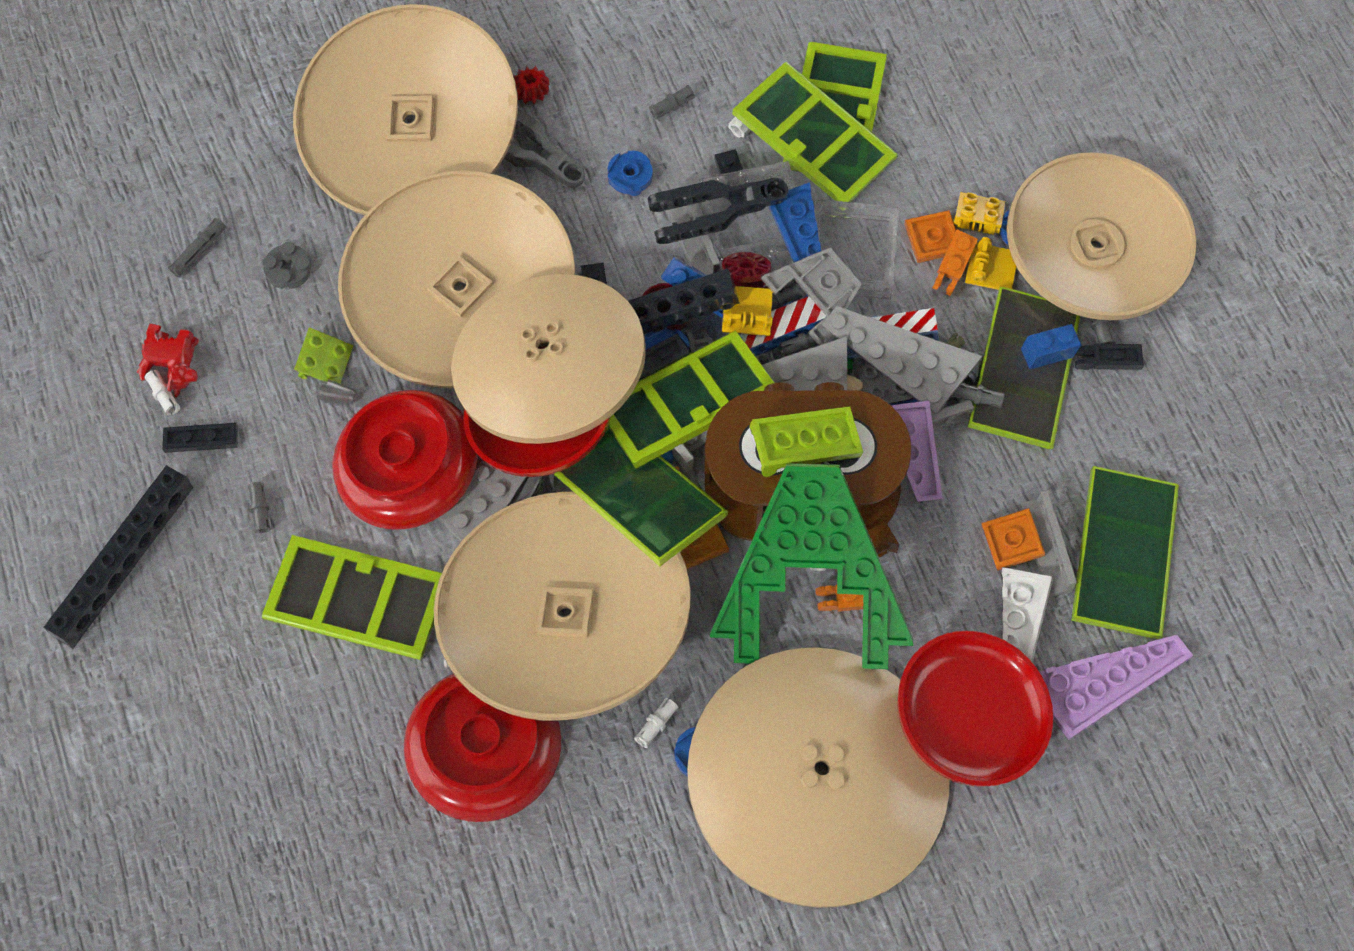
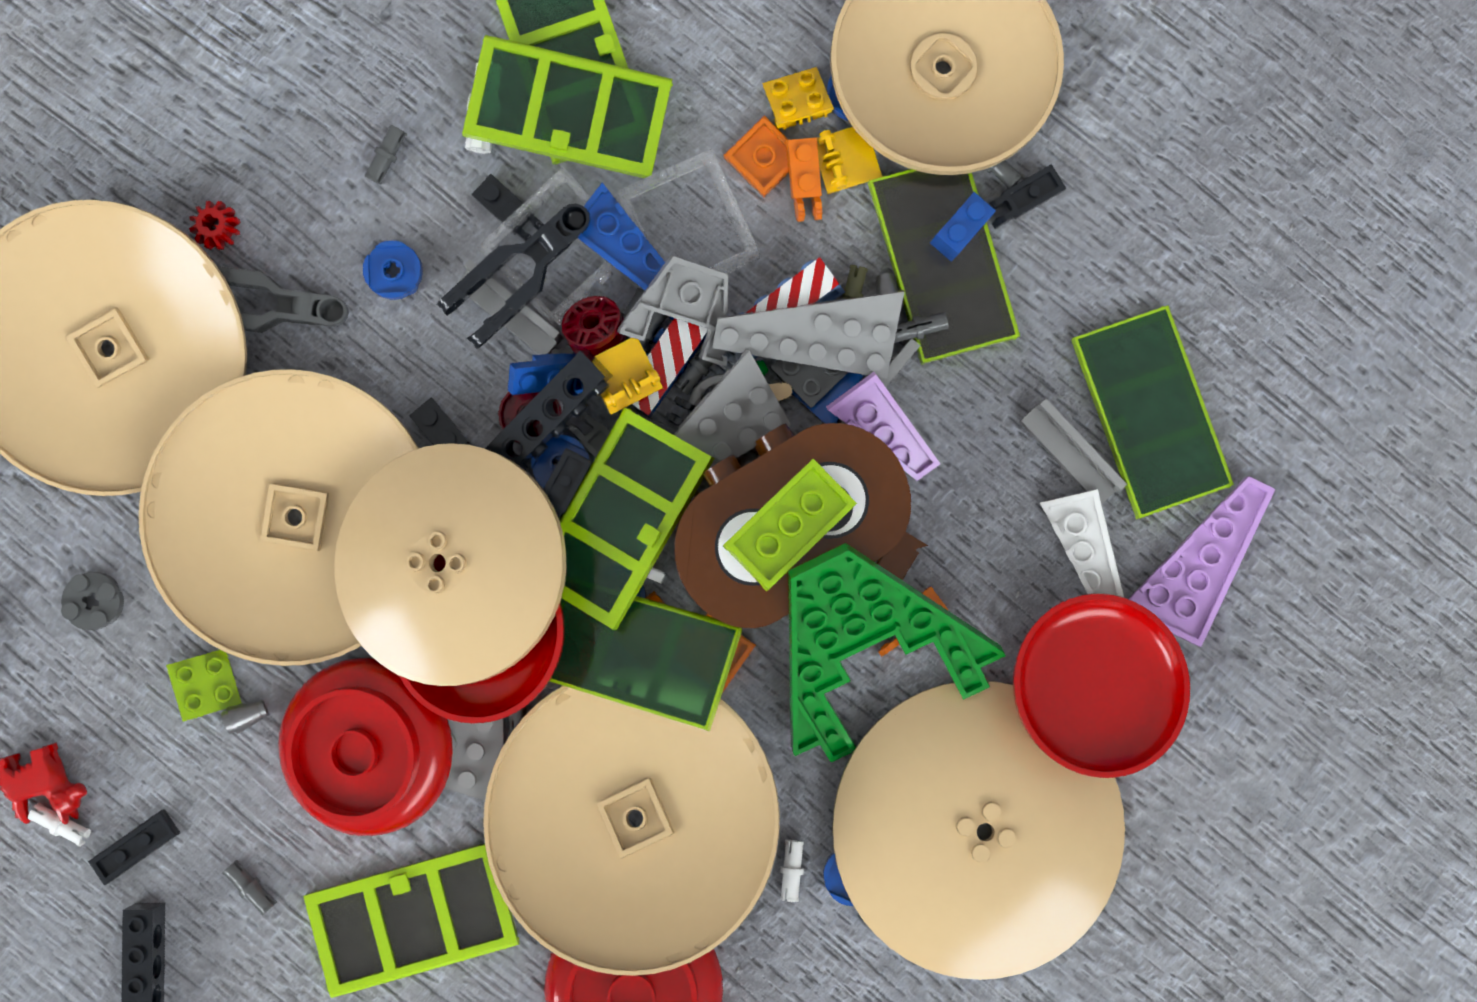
camera: 30 degrees left, 20 degrees up
orange tile [981,508,1045,571] -> none

